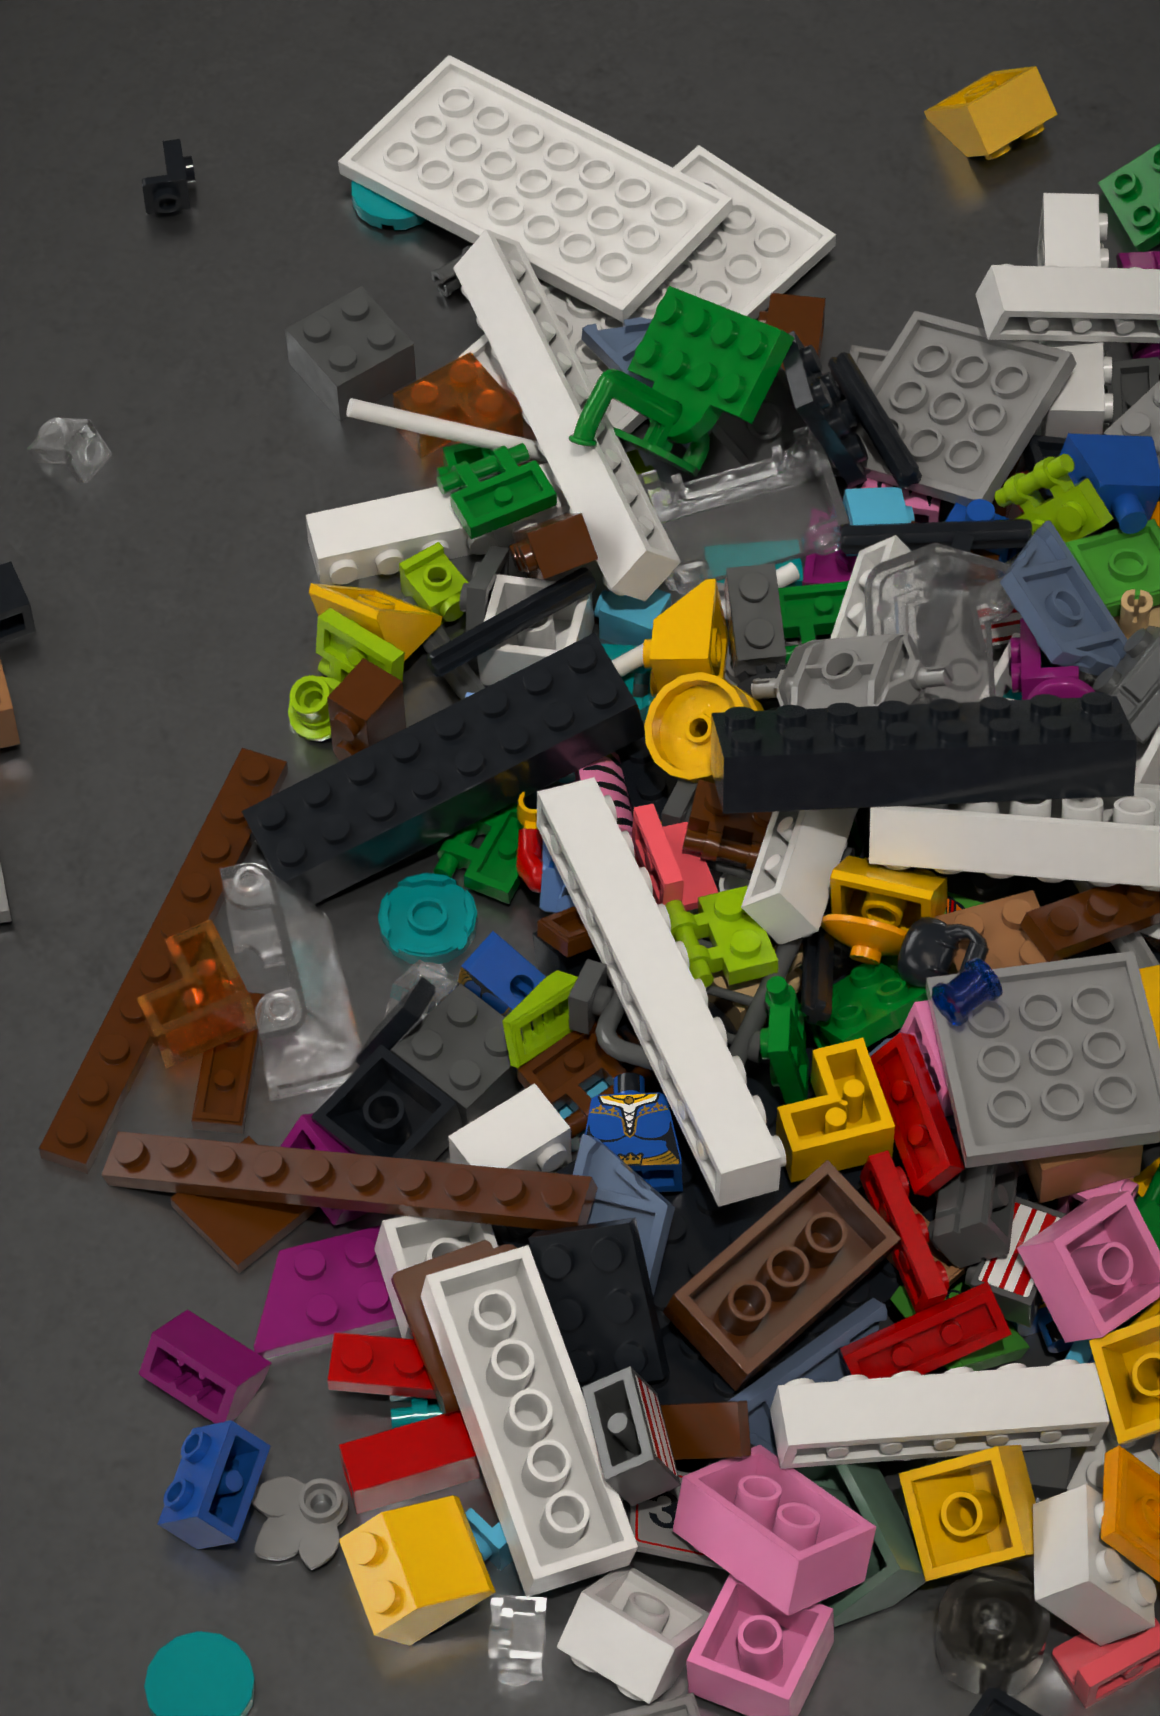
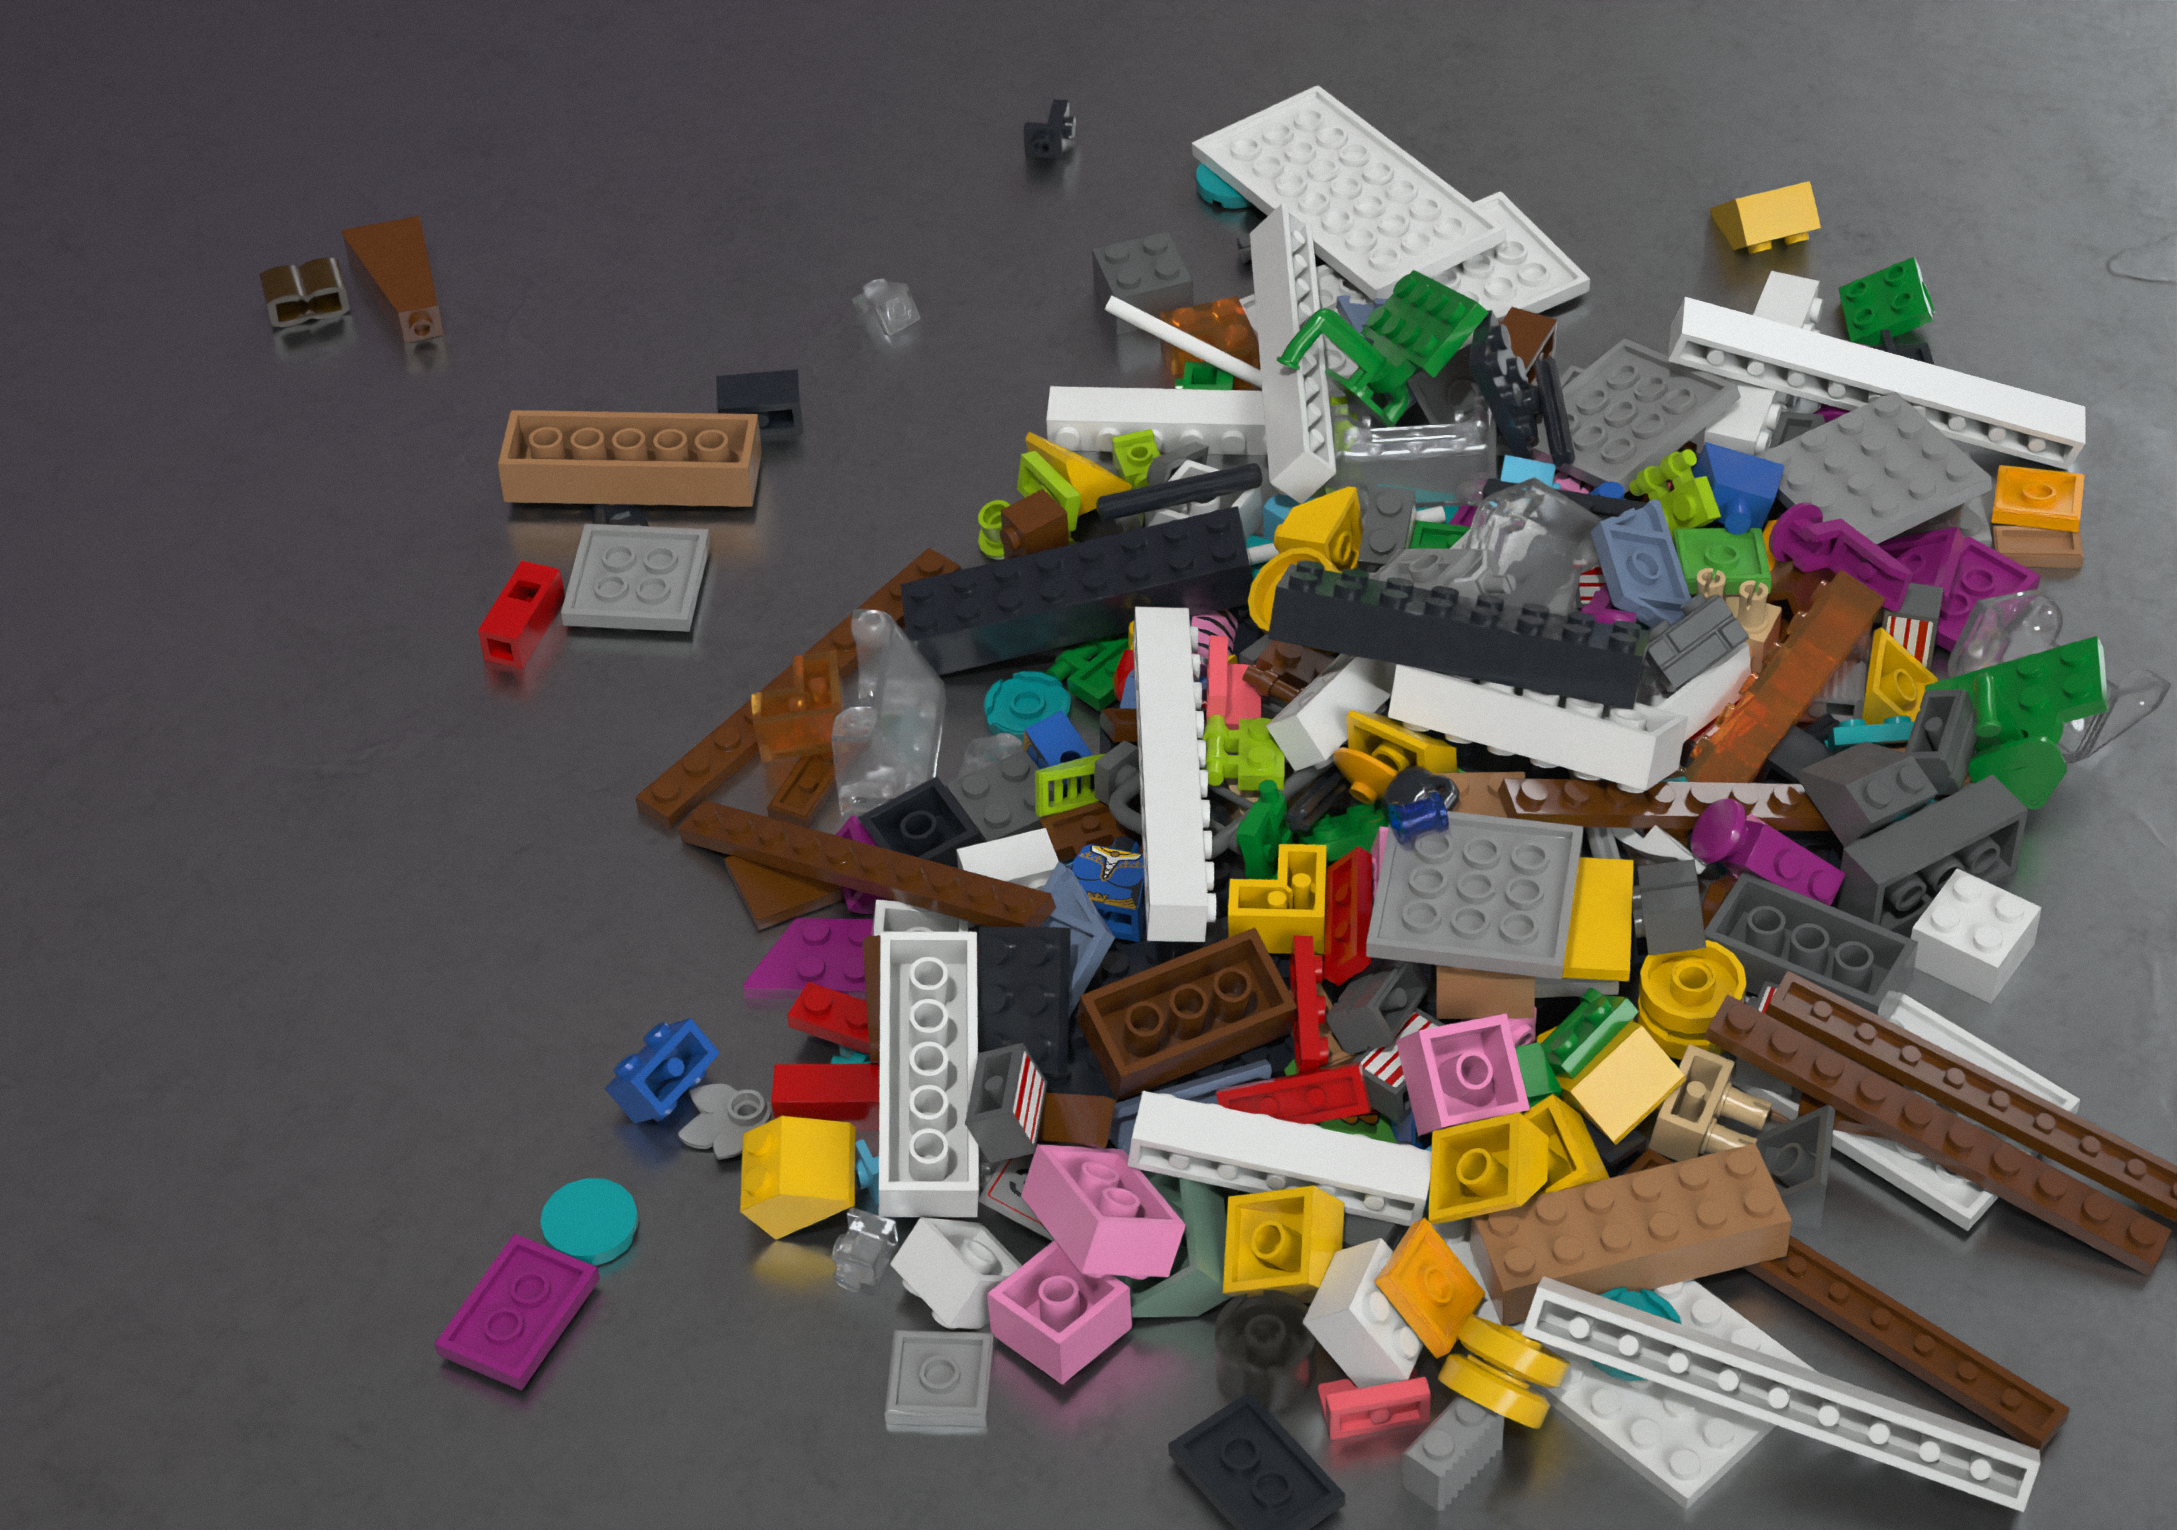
camera: 20 degrees right, 10 degrees down
magenta brick [139,1309,272,1424] -> none
black tile [354,977,436,1065] -> none
green plate [436,443,557,540] -> none
reddish brown brick [509,513,598,579] -> none

